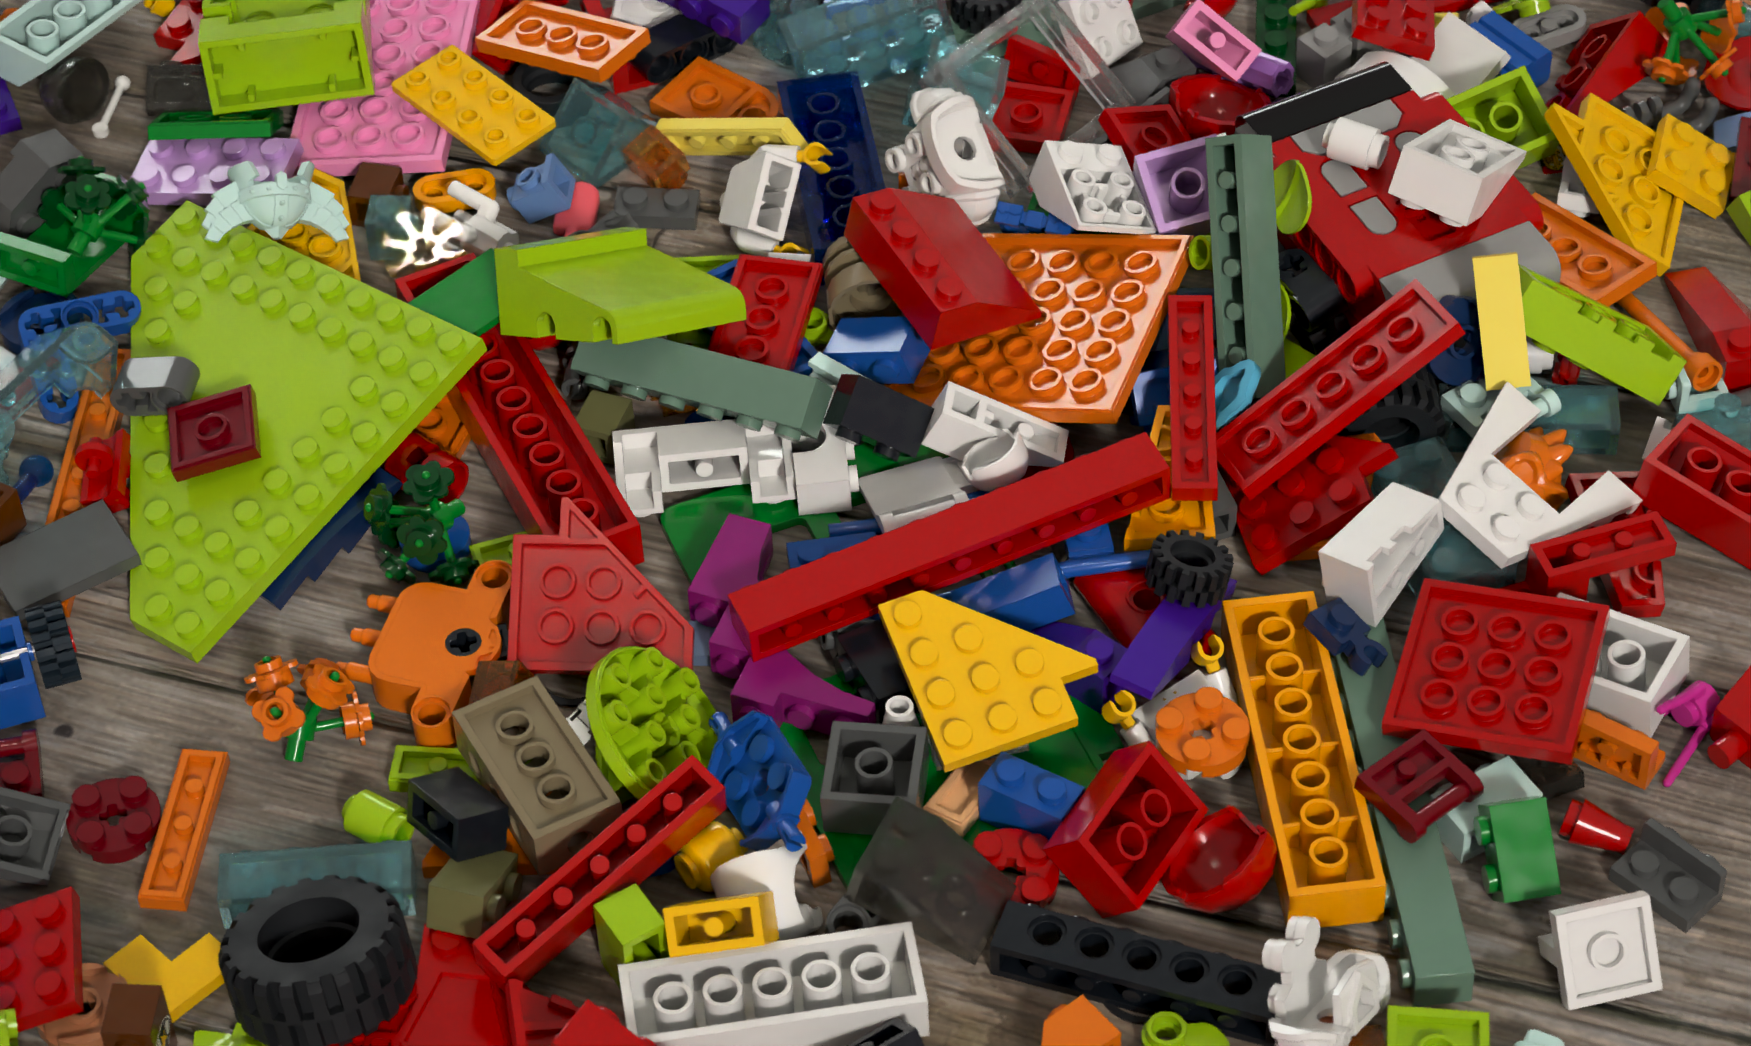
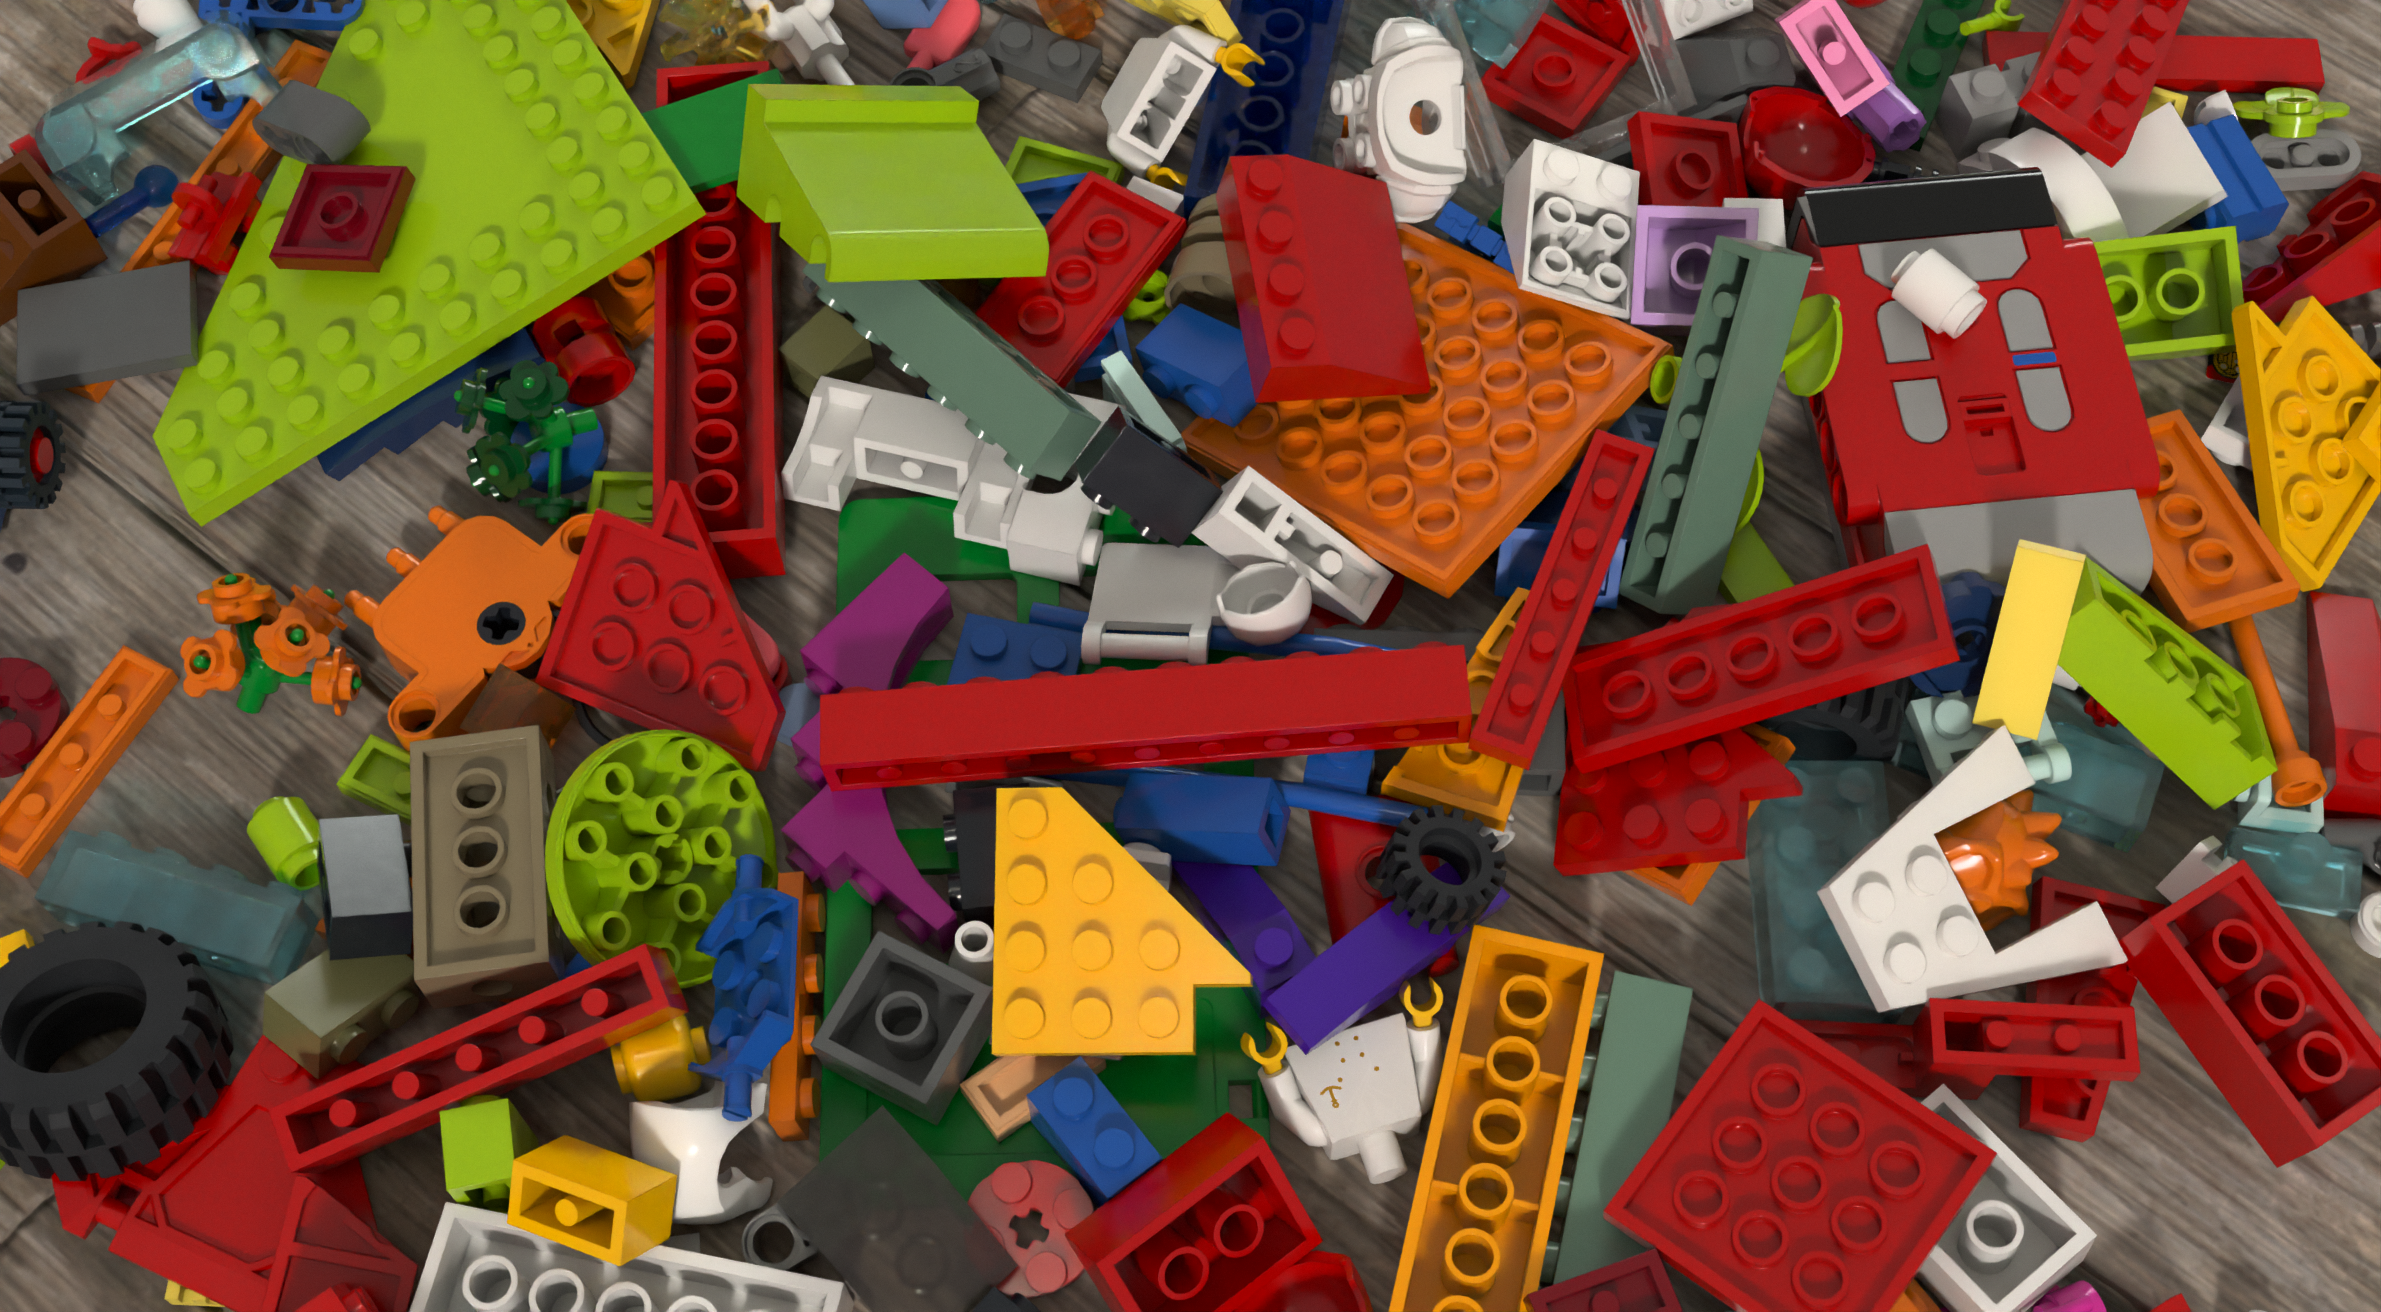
camera: 20 degrees right, 15 degrees up
orange plate [1155,687,1250,778] -> none
medium azure arm [1215,359,1261,433] -> none
black piece [1278,248,1351,355] -> none
dark blue plate [1303,597,1388,676] -> none
white wedge [1318,482,1444,628] -> none
white slope [1388,119,1527,227] -> none

